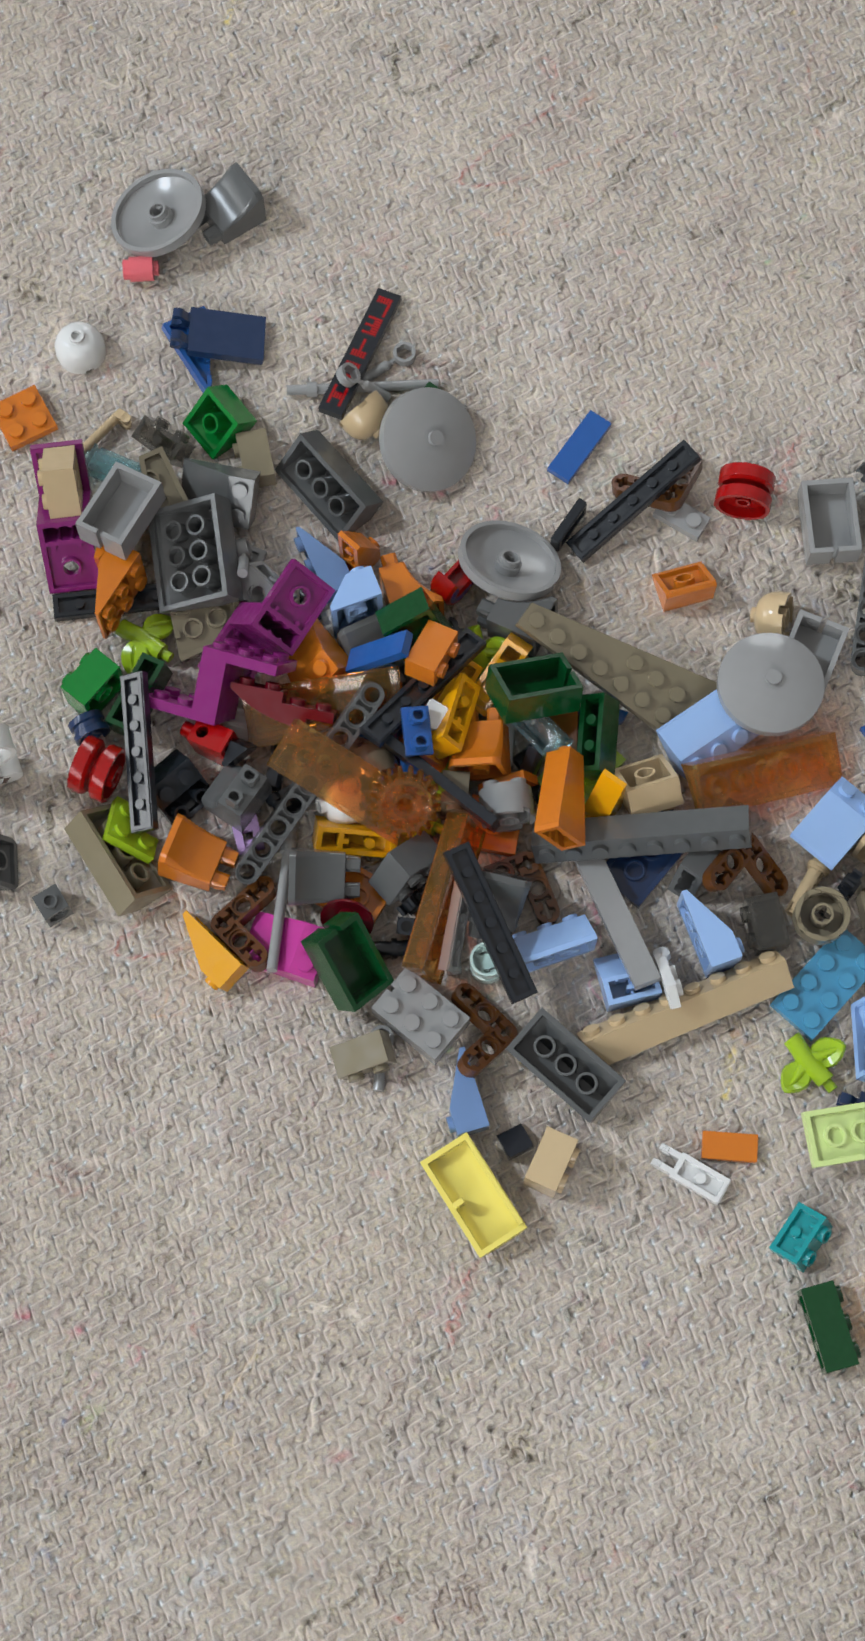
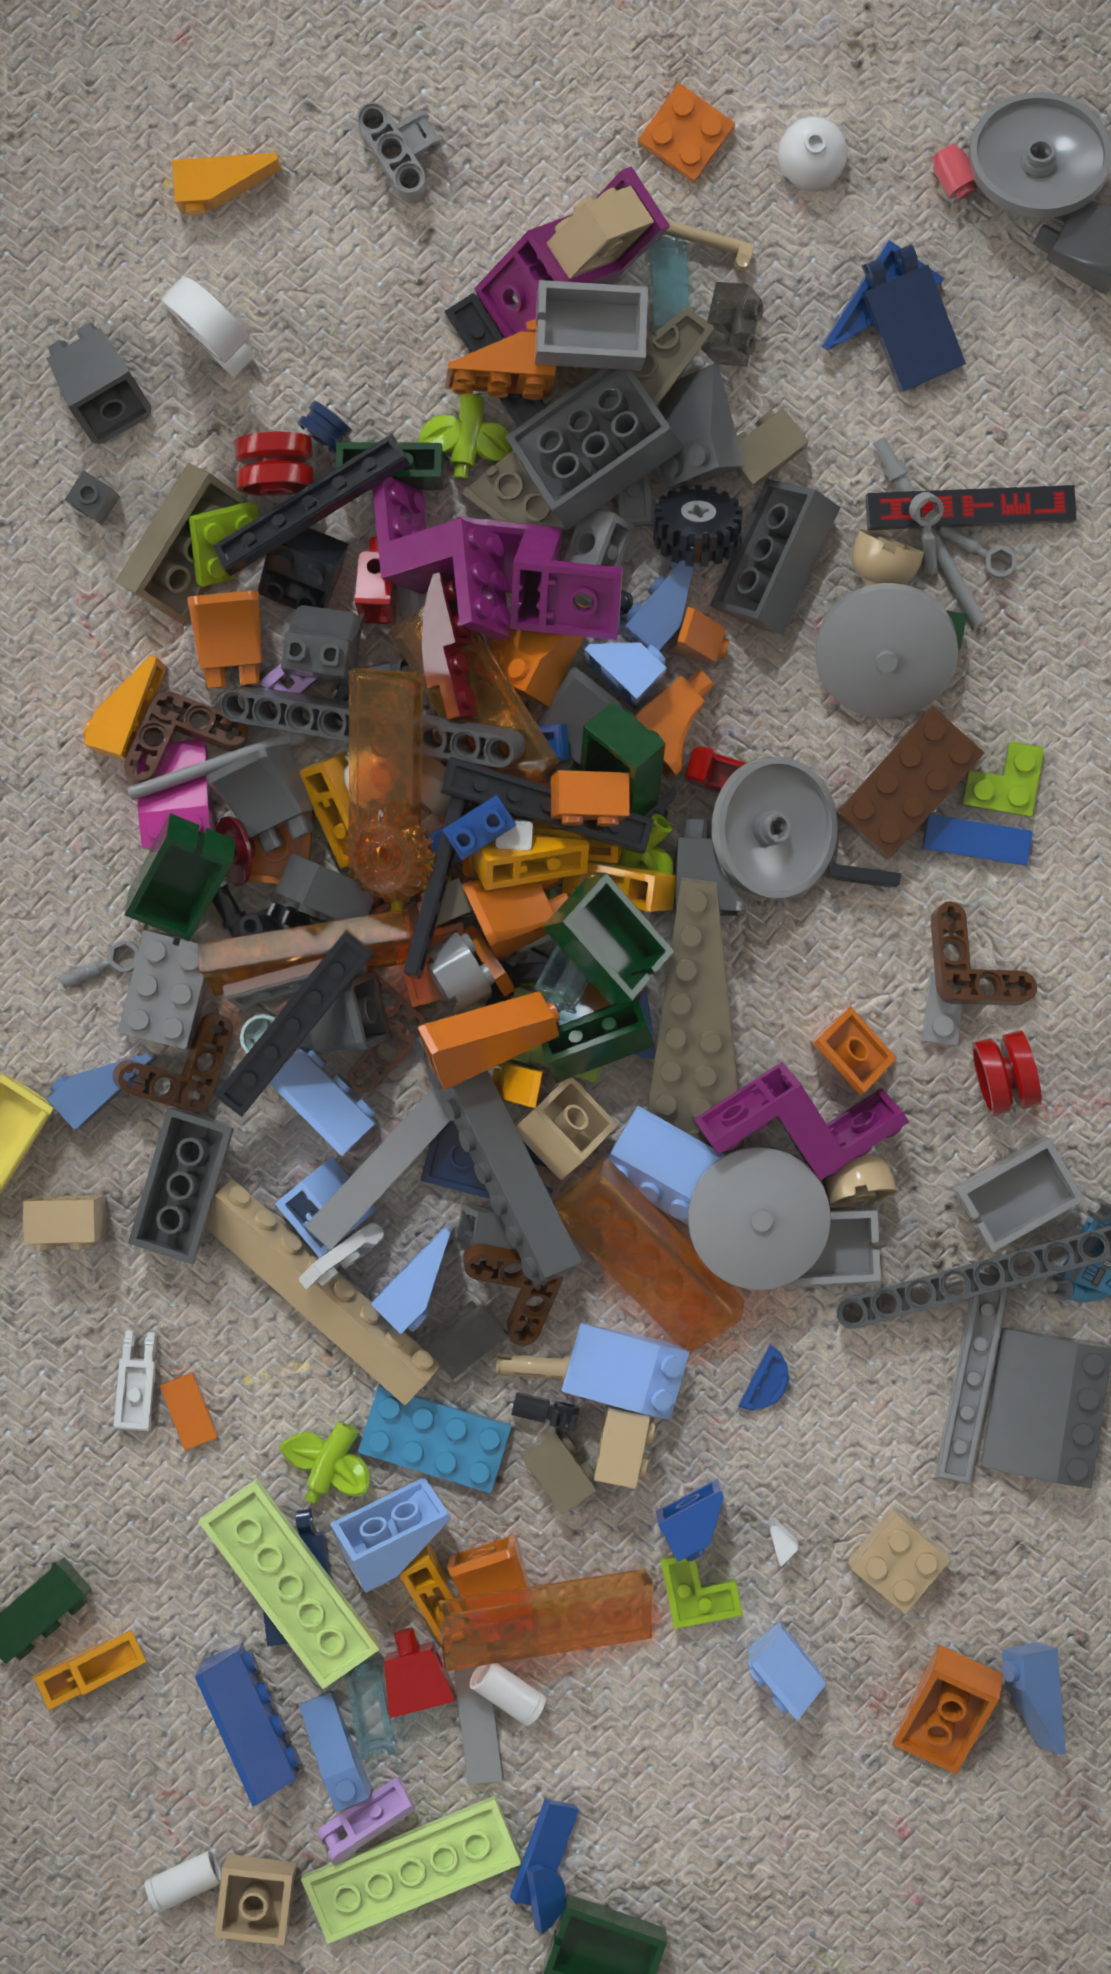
camera: 70 degrees right, 15 degrees up
green brick [60,648,123,714] -> none
green slope [183,384,257,460] -> none
black slope [222,739,258,767] -> none
light grey piece [236,537,253,578] -> none
dark tan brick [329,1029,397,1083] -> none
blue tile [345,630,413,676] -> none
black slope [497,1124,534,1161] -> none
black tile [566,439,702,563] -> none
teal bracket [769,1202,833,1273] -> none
dark tan brick [792,886,851,945] -> none
none -> black wheel [653,485,743,567]
none -> magenta bracket [694,1062,909,1181]
none -> reddish brown brick [836,706,985,860]
none -> lime plate [961,742,1044,817]

